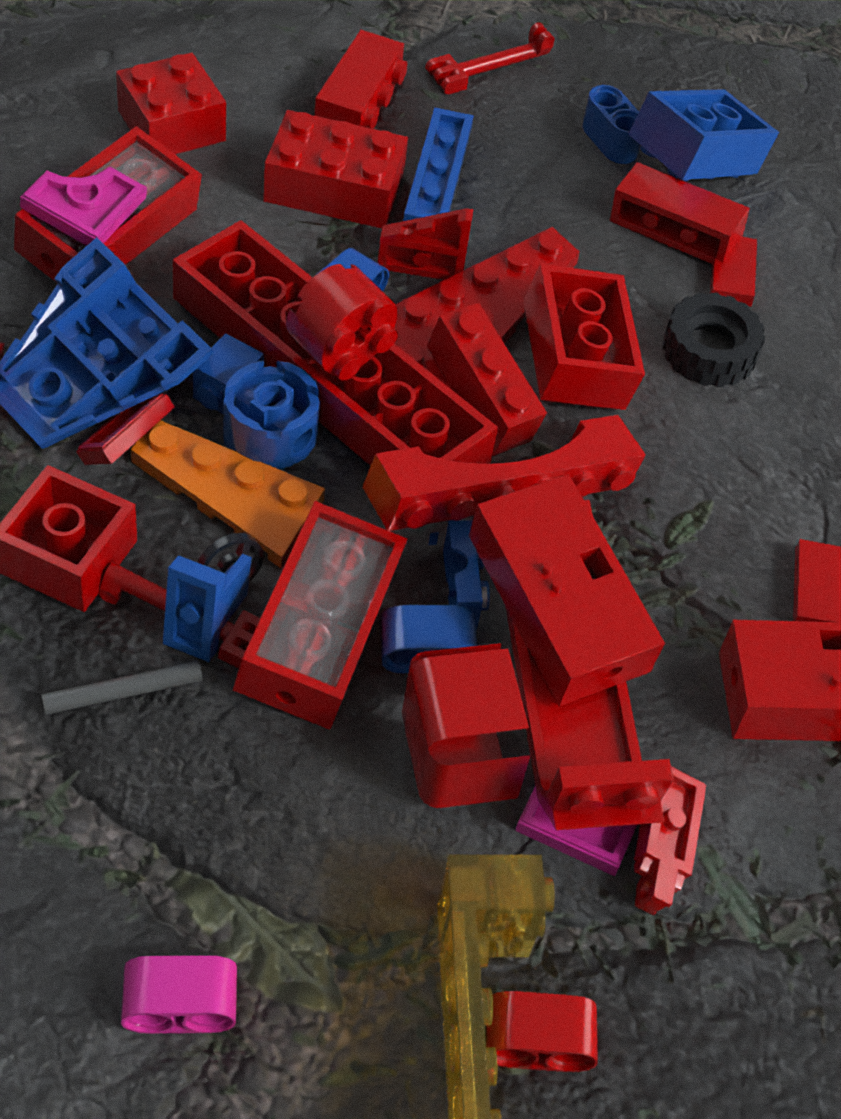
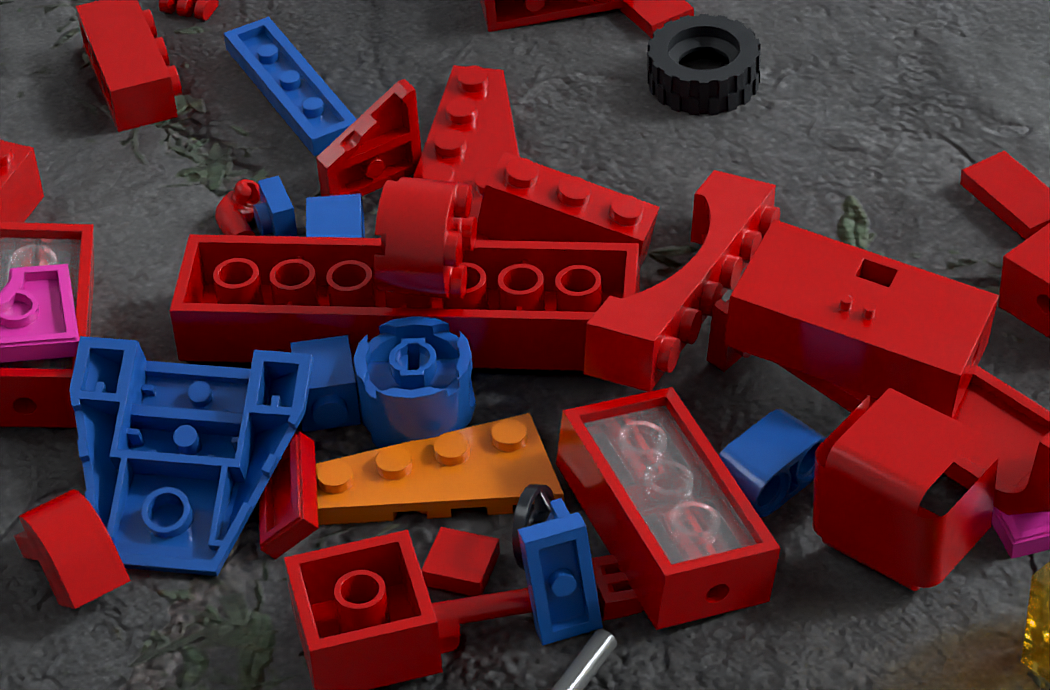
camera: 30 degrees left, 10 degrees down
red brick [263,110,408,228] -> none
blue piece [428,520,490,630] -> none
red brick [524,263,645,410] -> none
none -> red arm [215,179,261,236]
none -> blue plate [253,175,298,236]
none -> red tile [421,527,500,596]

